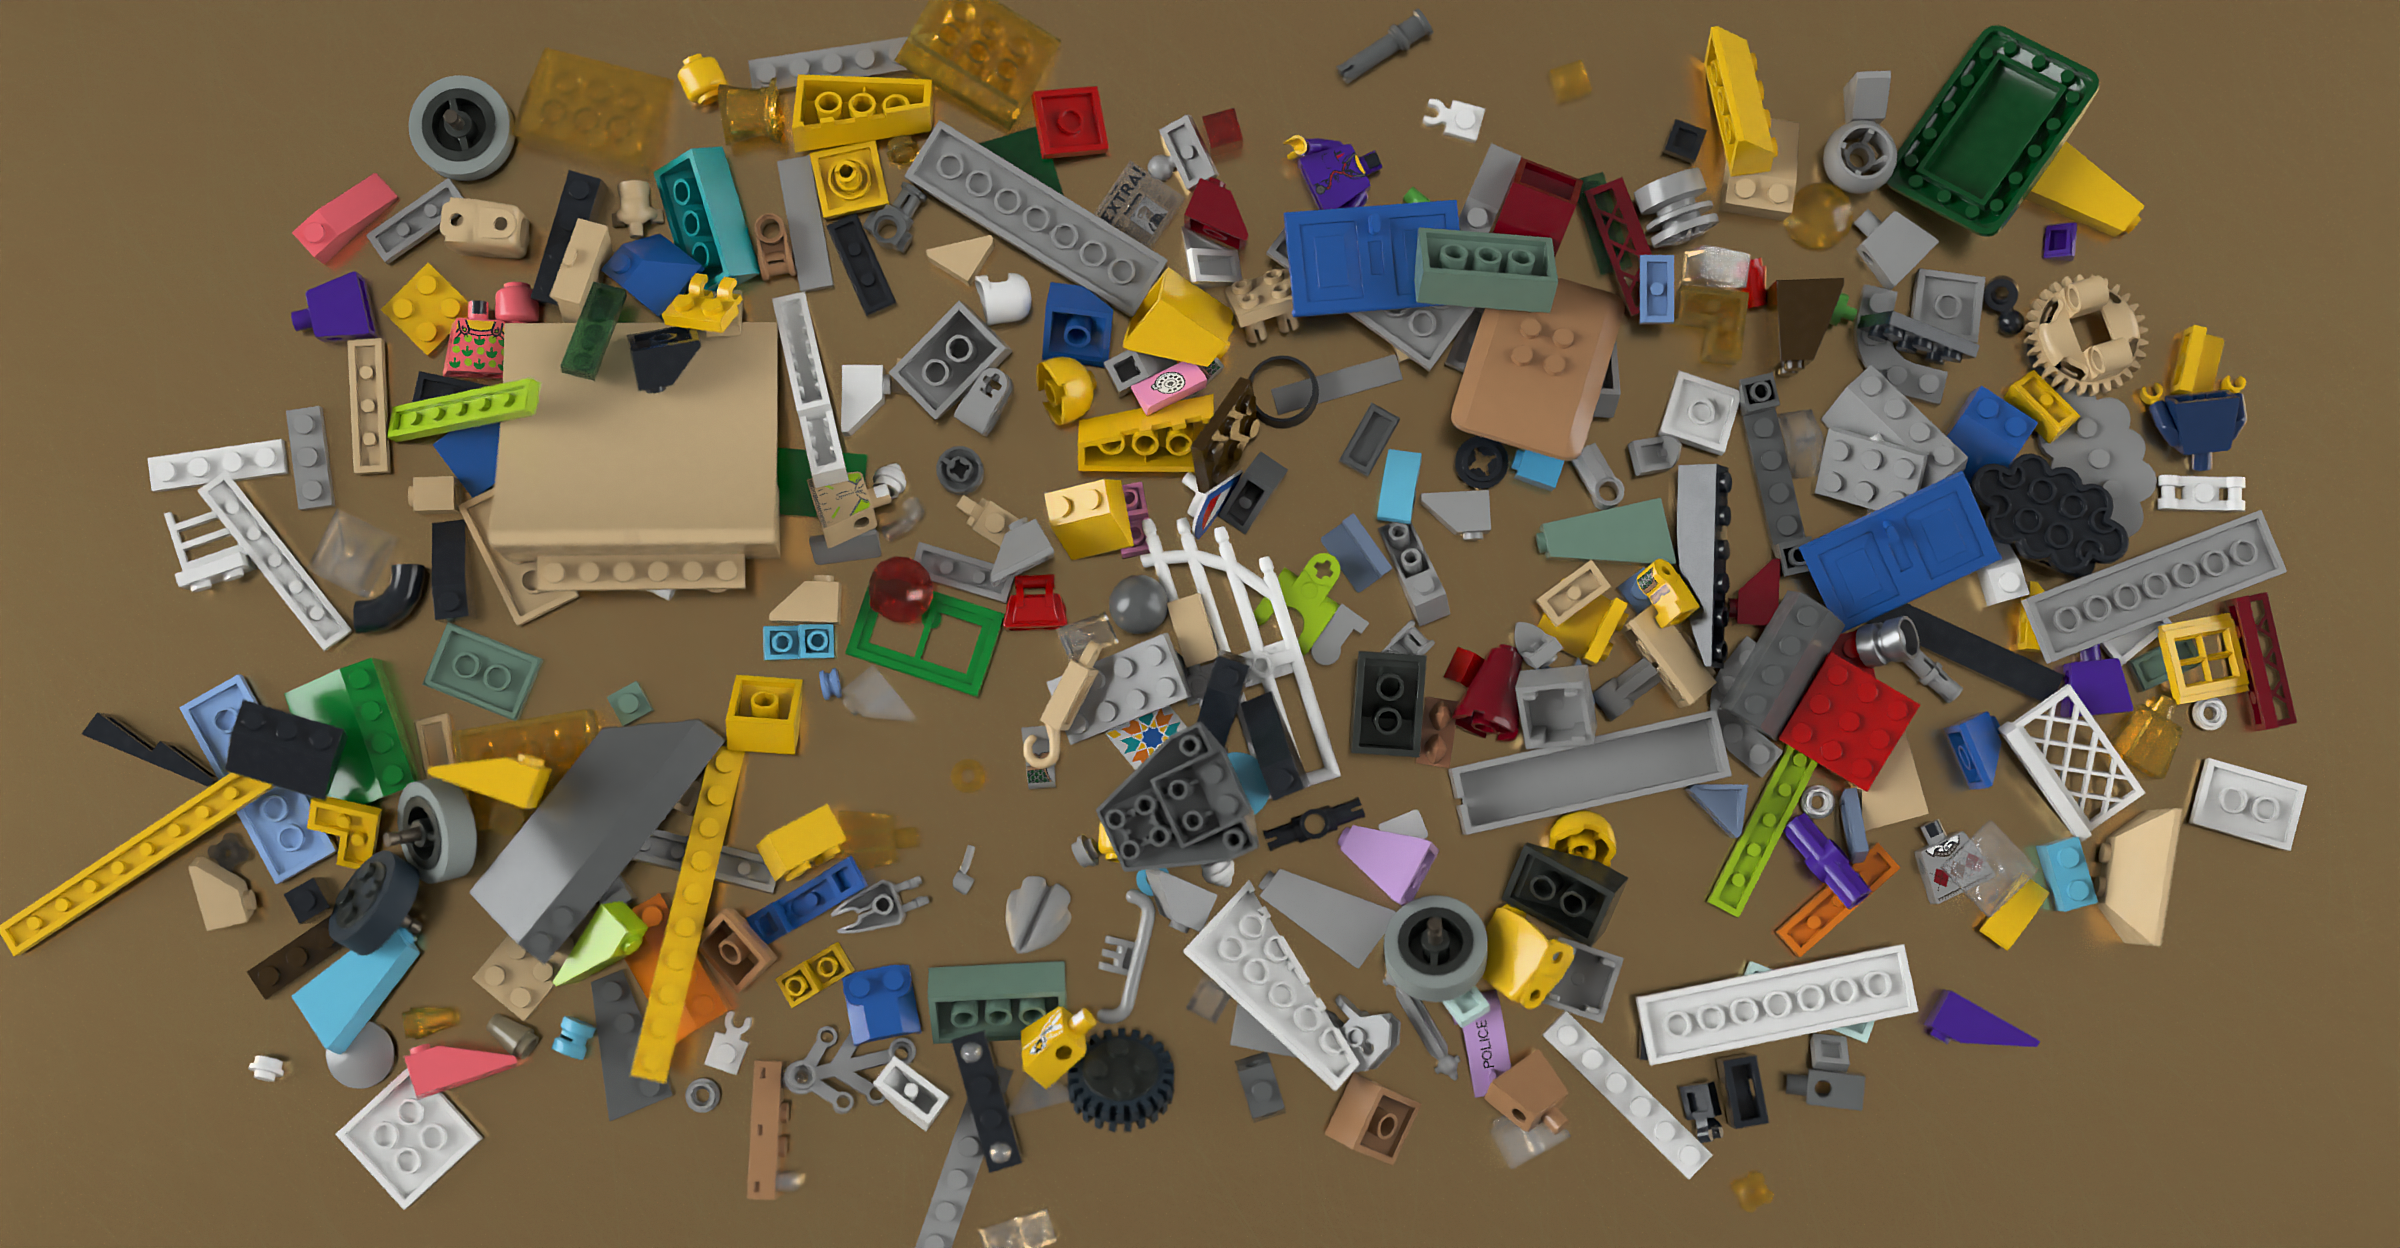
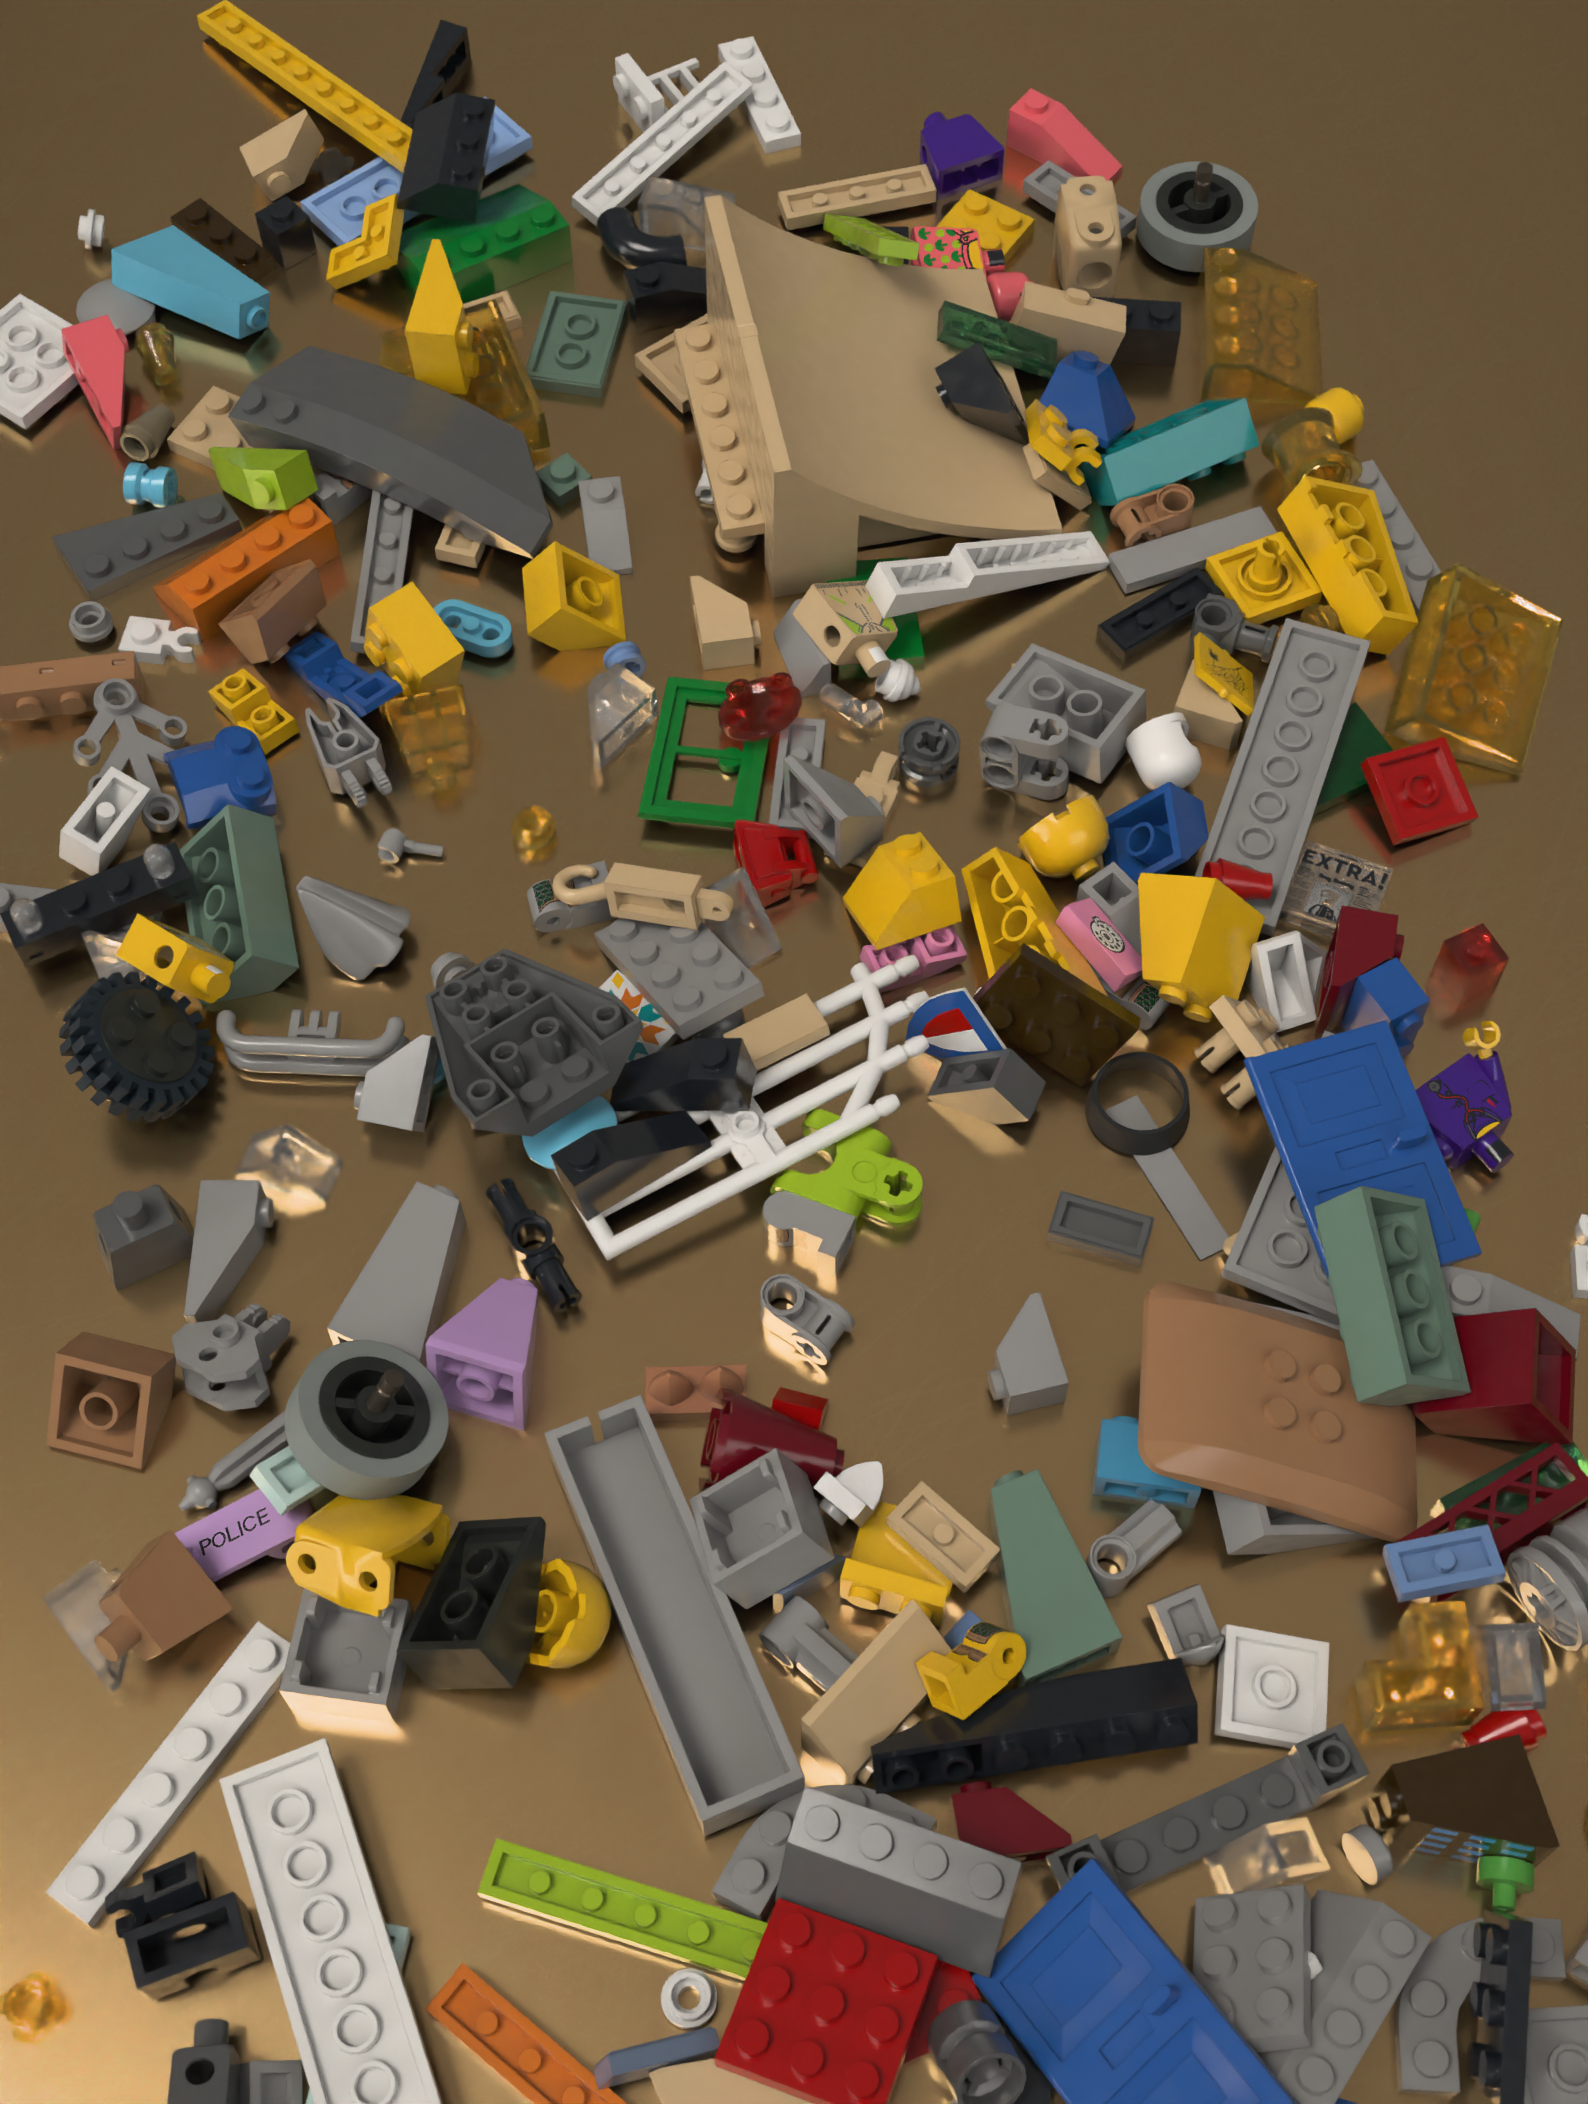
camera: 85 degrees right, 25 degrees down
light grey plate [286,406,335,511] -> none
black wheel [329,850,422,956] -> none
light grey wheel [384,778,476,883] -> none
tan piece [612,180,664,239] -> none
yellow plate [630,746,745,1084] -> none
medium azure slope [763,624,834,661] -> none
white slope [841,365,891,436] -> none
dark grey piece [1109,575,1169,634] -> none
light grey plate [1147,115,1219,190] -> none
white wing [1183,880,1360,1091] -> none
white plate [1201,860,1234,888] -> none
sand blue panel [1321,513,1392,593] -> none
pearl dark grey slope [1349,651,1427,757] -> none
medium azure slope [1377,449,1422,524] -> none
light grey slope [1378,522,1450,627] -> none
white sticker [1378,809,1428,839] -> none
black gear [1455,436,1509,490] -> none
sand blue slope [1685,784,1748,838] -> none
dark purple piece [1783,812,1872,909] -> none
none -> medium azure plate [433,599,513,658]
none -> light grey slope [578,476,633,575]
none -> yellow piece [1194,632,1254,717]
none -> red cone [1202,858,1273,901]
none -> blue brick [1341,957,1431,1058]
none -> light grey tile [1342,1824,1393,1885]

